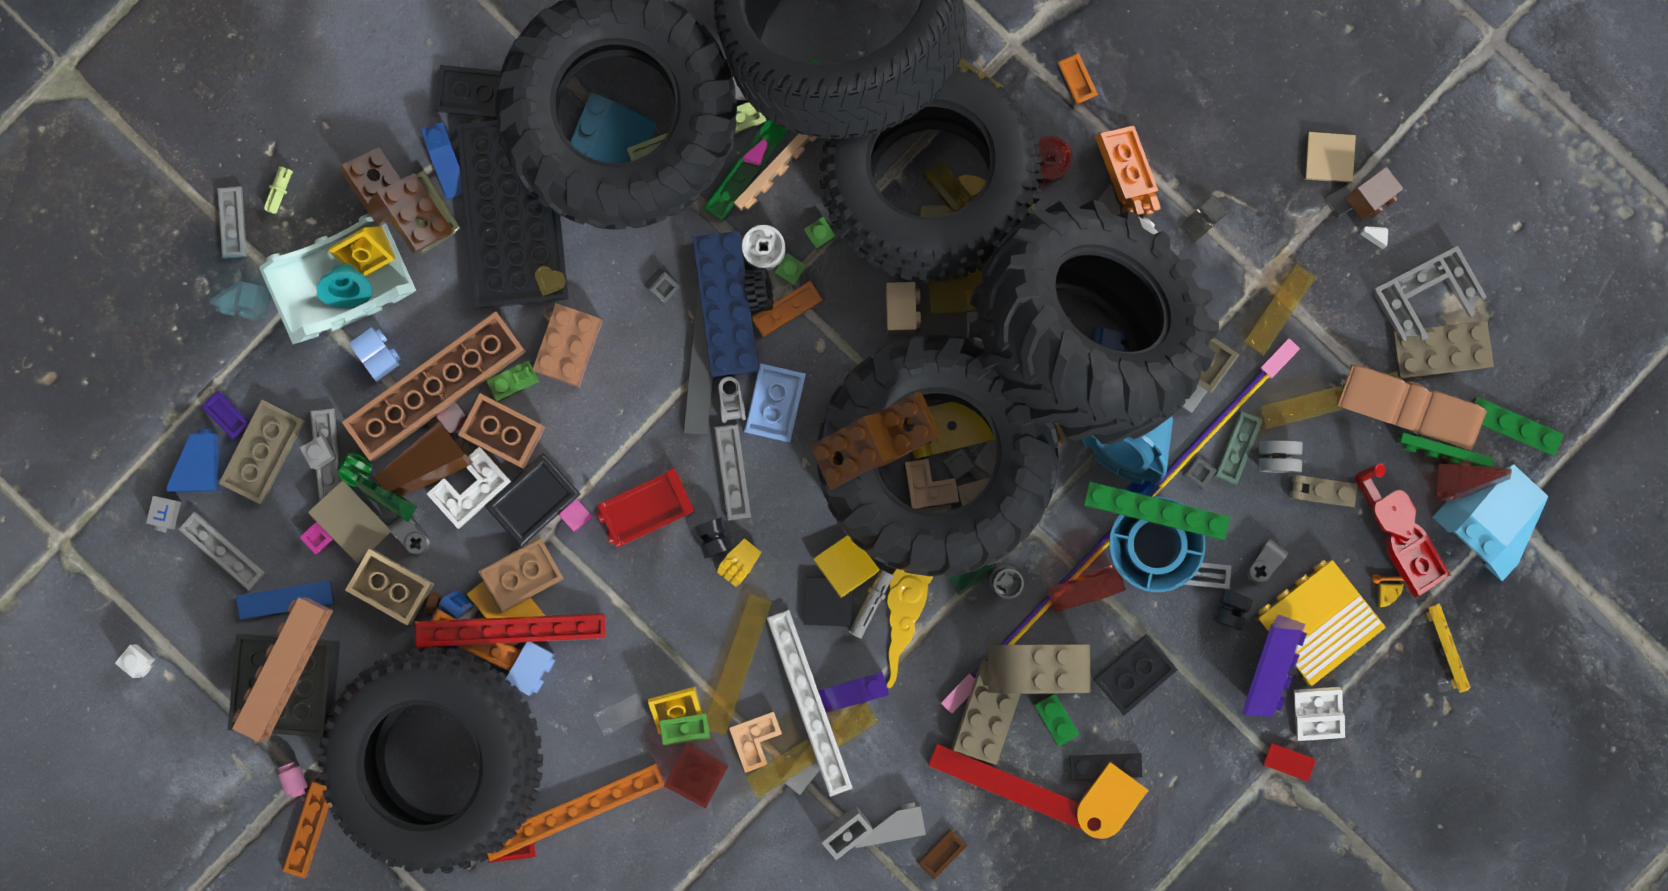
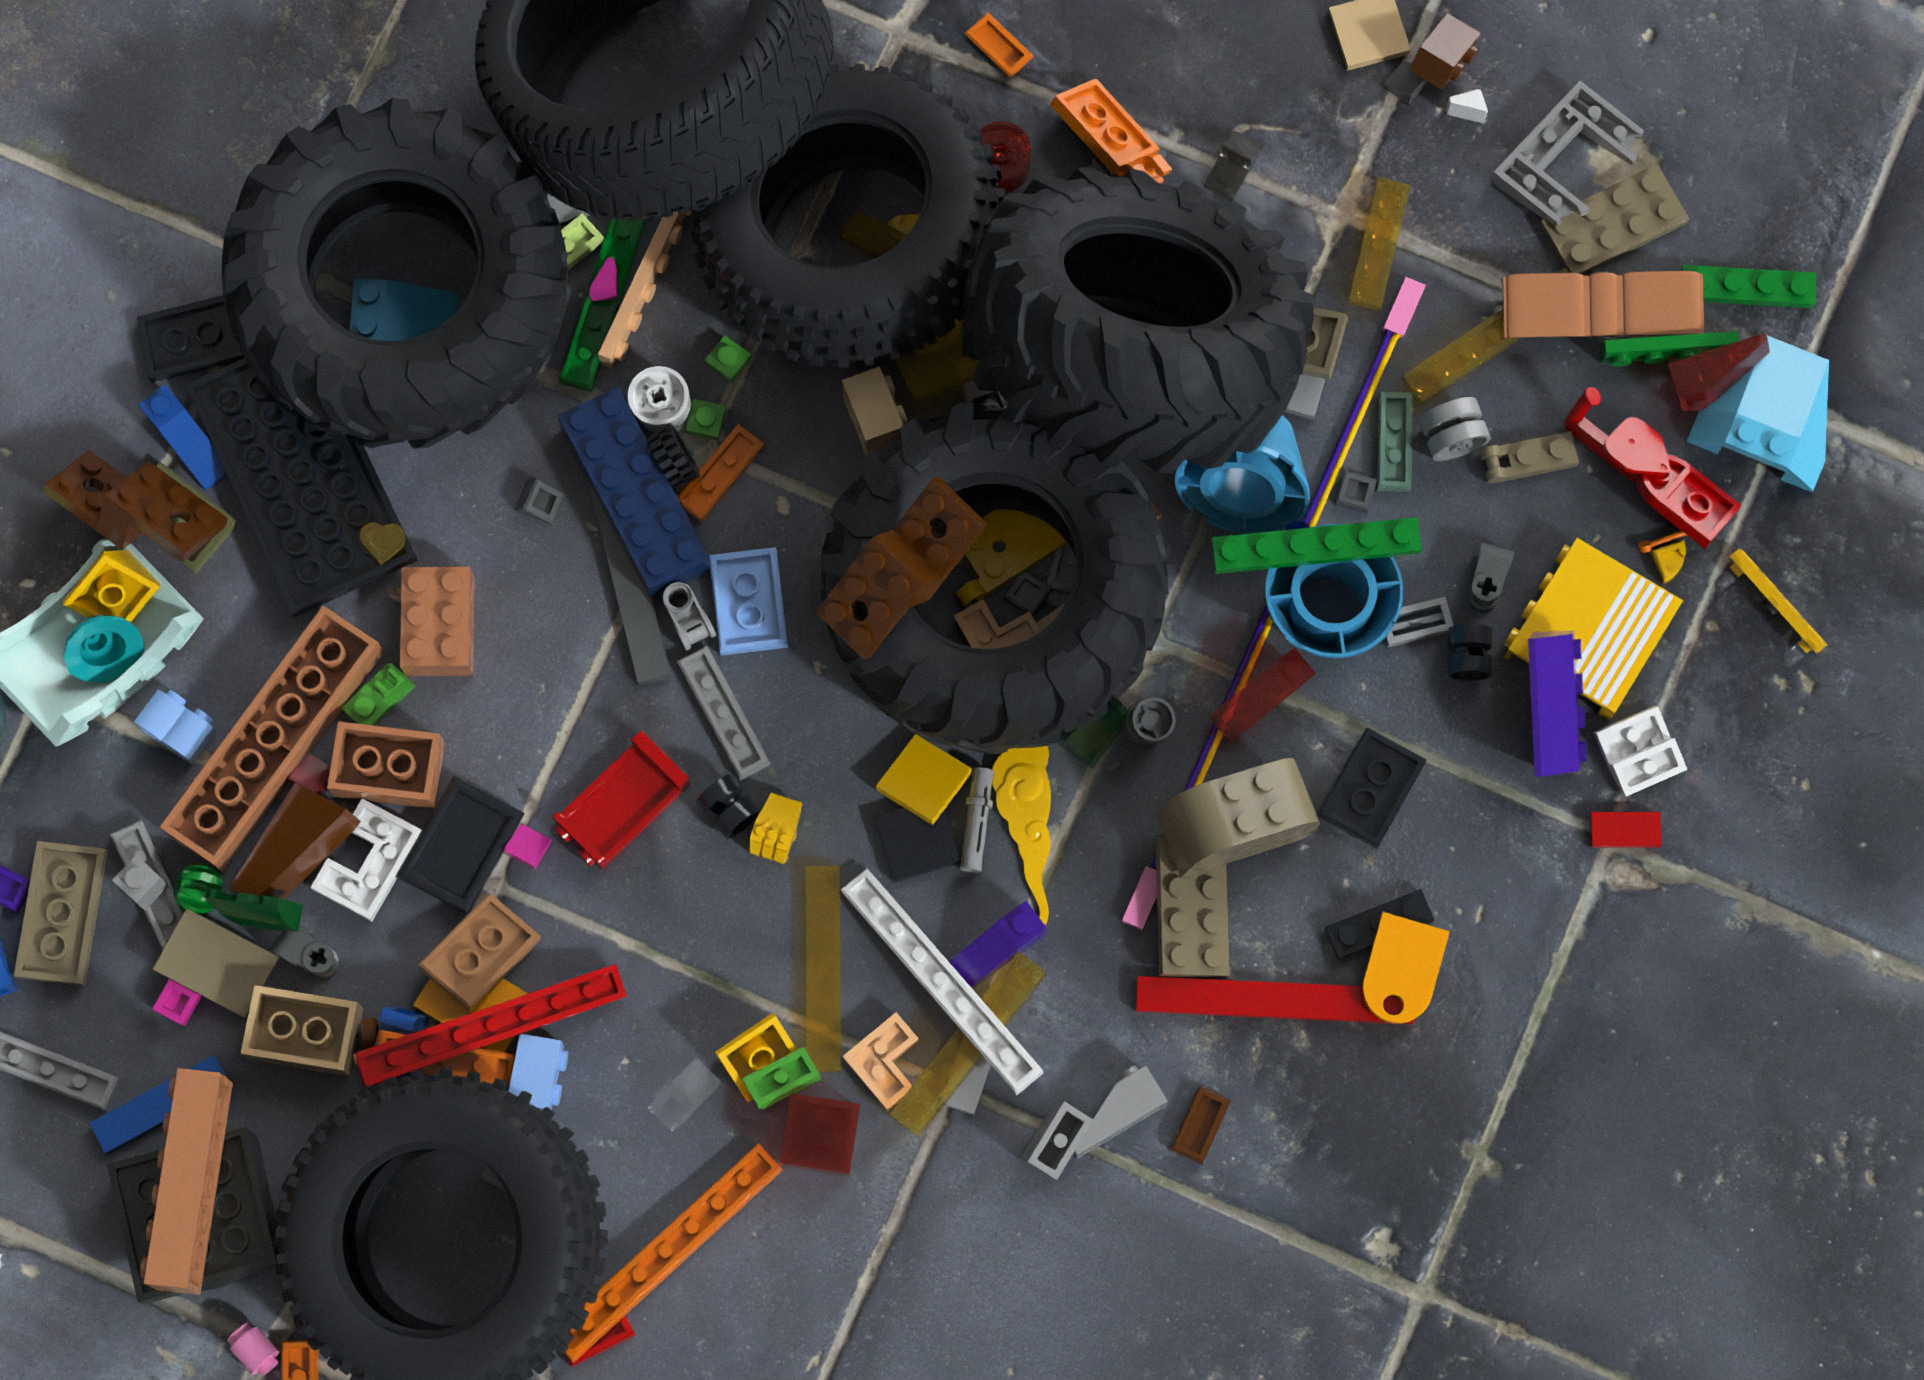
camera: 20 degrees left, 10 degrees down
green brick [1033,693,1079,746] -> none

